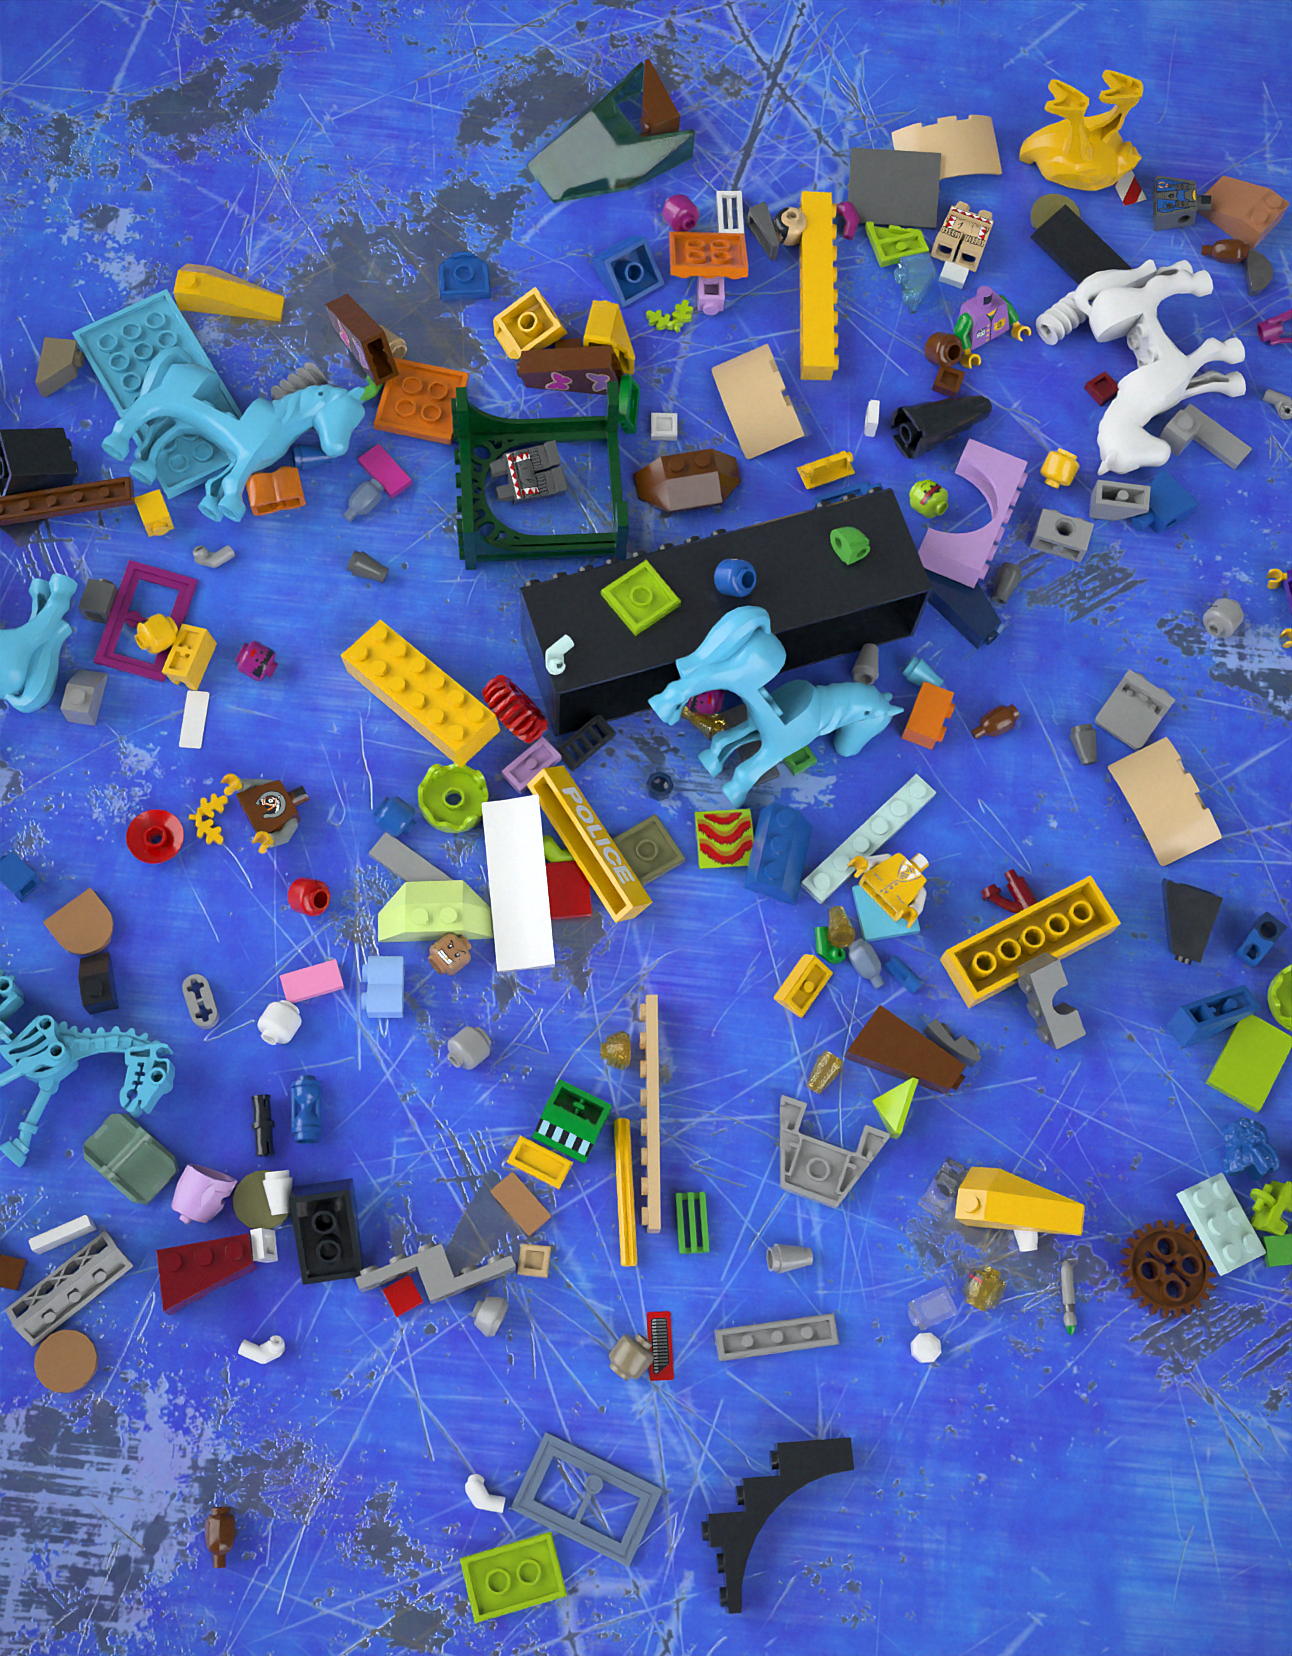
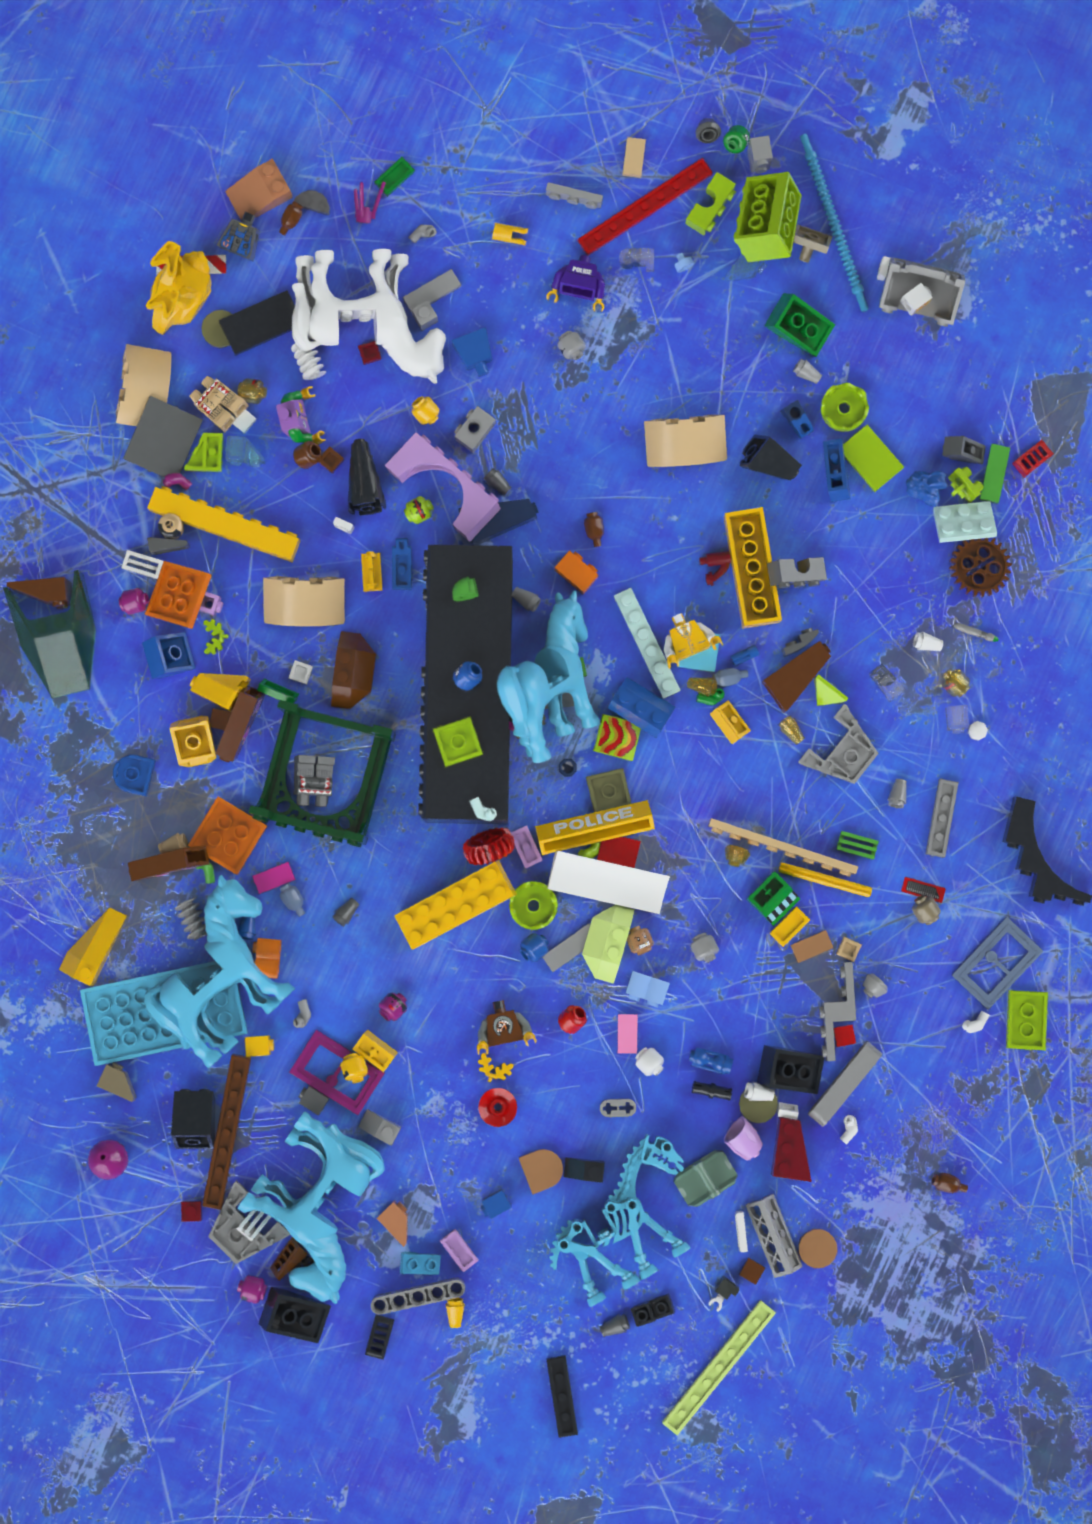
camera: 65 degrees left, 15 degrees up
white sticker [179,690,209,749] -> none
black slope [556,713,616,772] -> none
medium azure cone [902,656,944,687] -> none
yellow wedge [955,1166,1085,1236] -> none
dark grey cone [1069,724,1098,766] -> none
light grey slope [1089,480,1151,521] -> none
light grey bracket [1094,669,1176,750] -> none
none -> clear yellow head [237,378,267,404]
none -> light grey beam [808,1041,883,1127]

